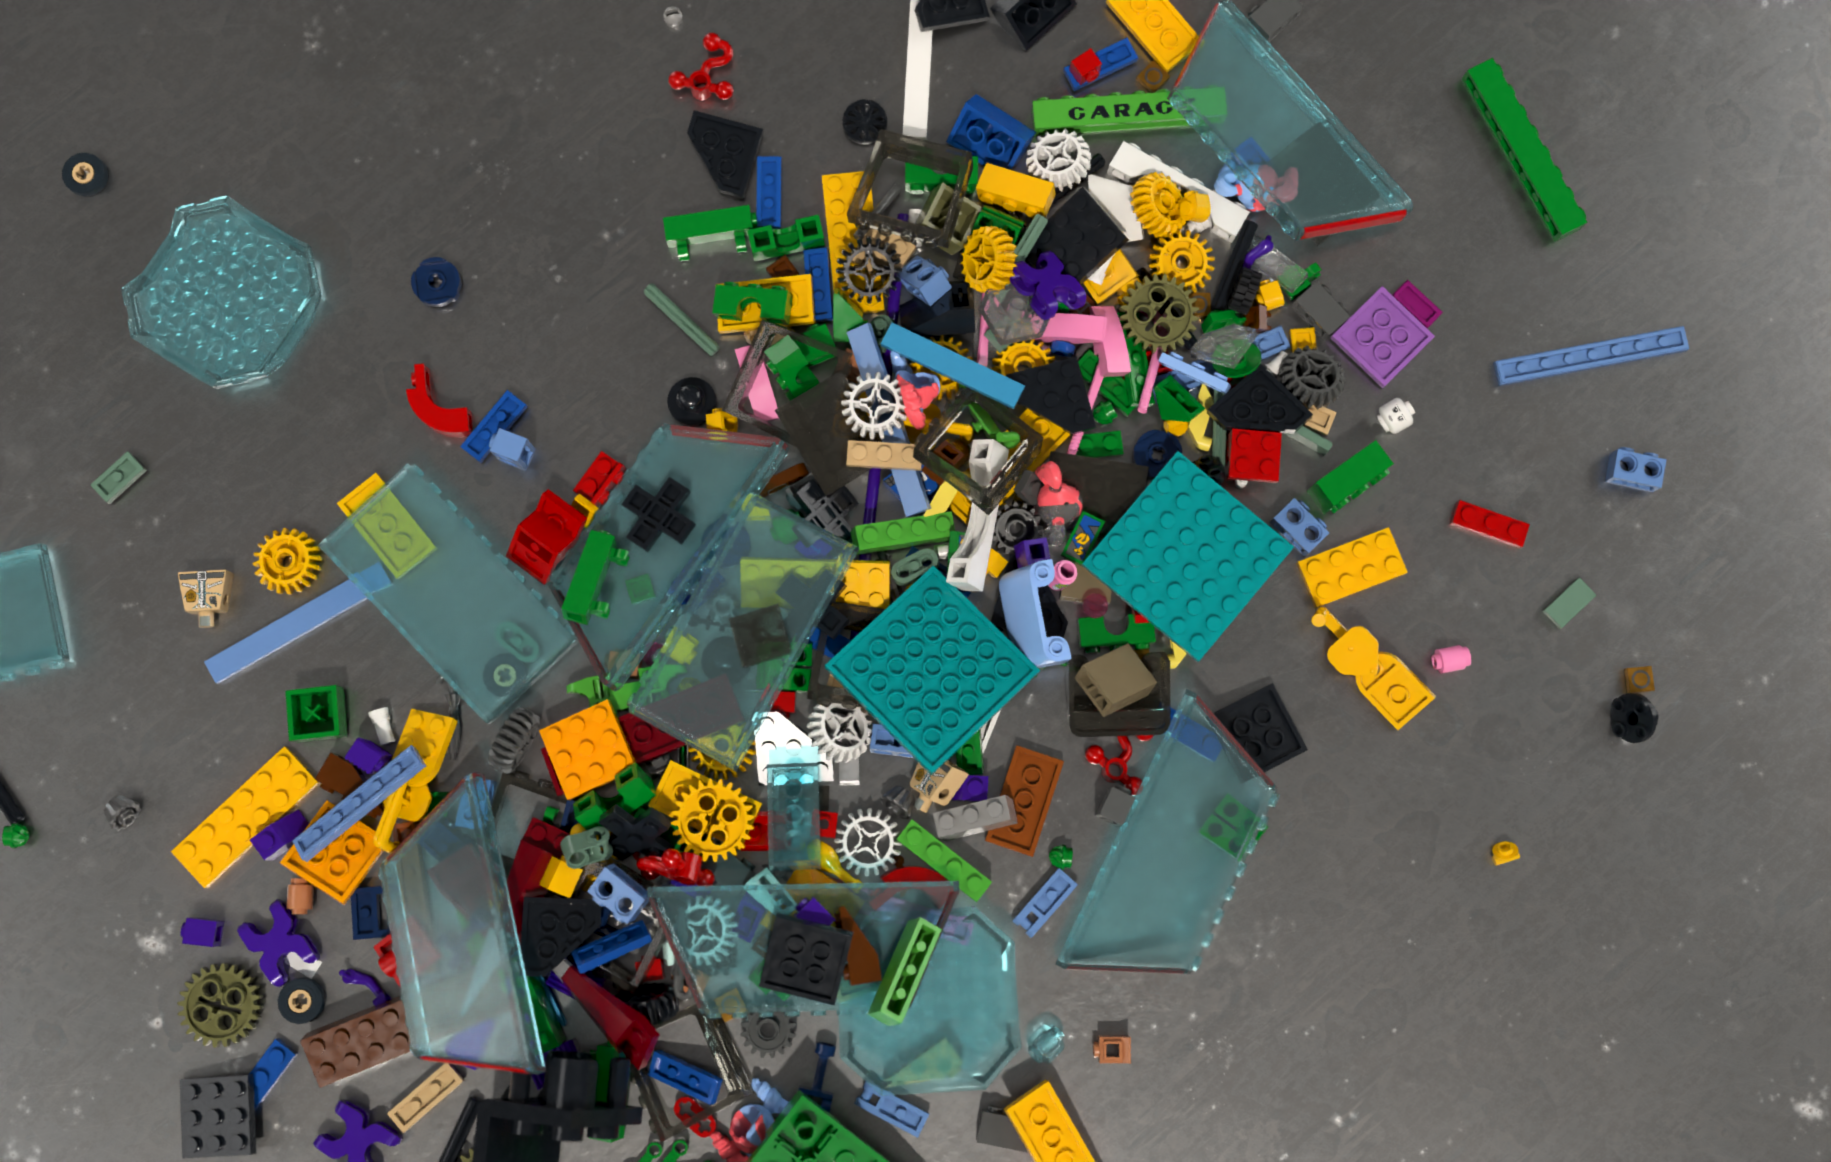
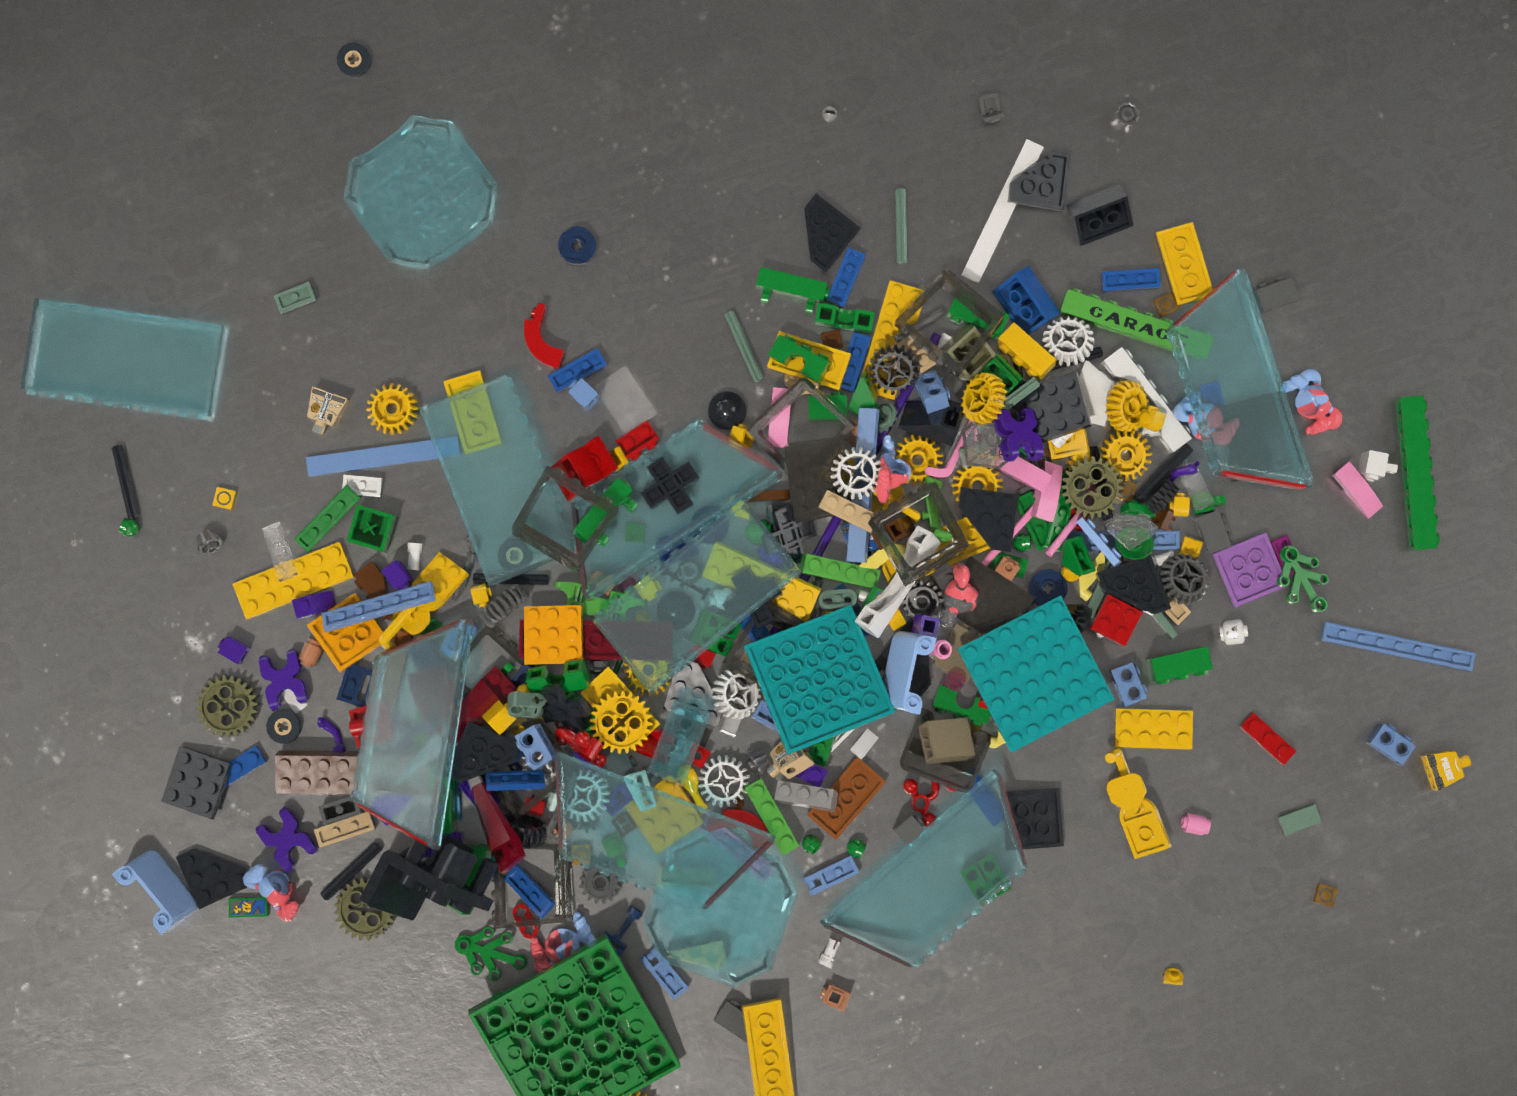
camera: 25 degrees right, 5 degrees up
red piece [668,33,734,101] -> none
clear smoke plate [729,603,793,668] -> none
black plate [759,913,853,1006] -> none
green arch [764,335,826,411] -> none
dark purple brick [794,897,836,926] -> none
reddish brown slope [834,906,882,986] -> none
black wheel [842,99,887,144] -> none
bright green brick [868,917,942,1026] -> none
dark azure tile [881,322,1025,409] -> none
clear light blue head [1027,1025,1065,1064] -> none
blue tile [1050,340,1075,358] -> none
tile [1061,511,1105,567] -> none
red plate [1069,48,1102,85] -> none
black plate [1611,693,1659,743] -> none
none -> yellow tile [213,487,237,510]
none -> clear plate [262,522,298,582]
none -> green tile [294,484,361,553]
none -> dark grey brick [318,794,364,825]
none -> white plate [342,475,383,498]
none -> yellow plate [470,583,493,608]
none -> black axle [473,573,549,585]
none -> clear smoke windscreen [512,465,618,573]
none -> clear plate [594,366,657,435]
none -> green plate [802,834,822,855]
none -> white pin [818,938,841,969]
none -> white sticker [850,728,878,760]
none -> sand green axle [895,188,907,264]
none -> nougat window [993,556,1020,582]
none -> green plant [1276,545,1329,613]
none -> hair [1279,369,1342,435]
none -> bright pink slope [1332,461,1383,519]
none -> white brick [1358,450,1398,482]
none -> yellow torso [1420,751,1471,791]

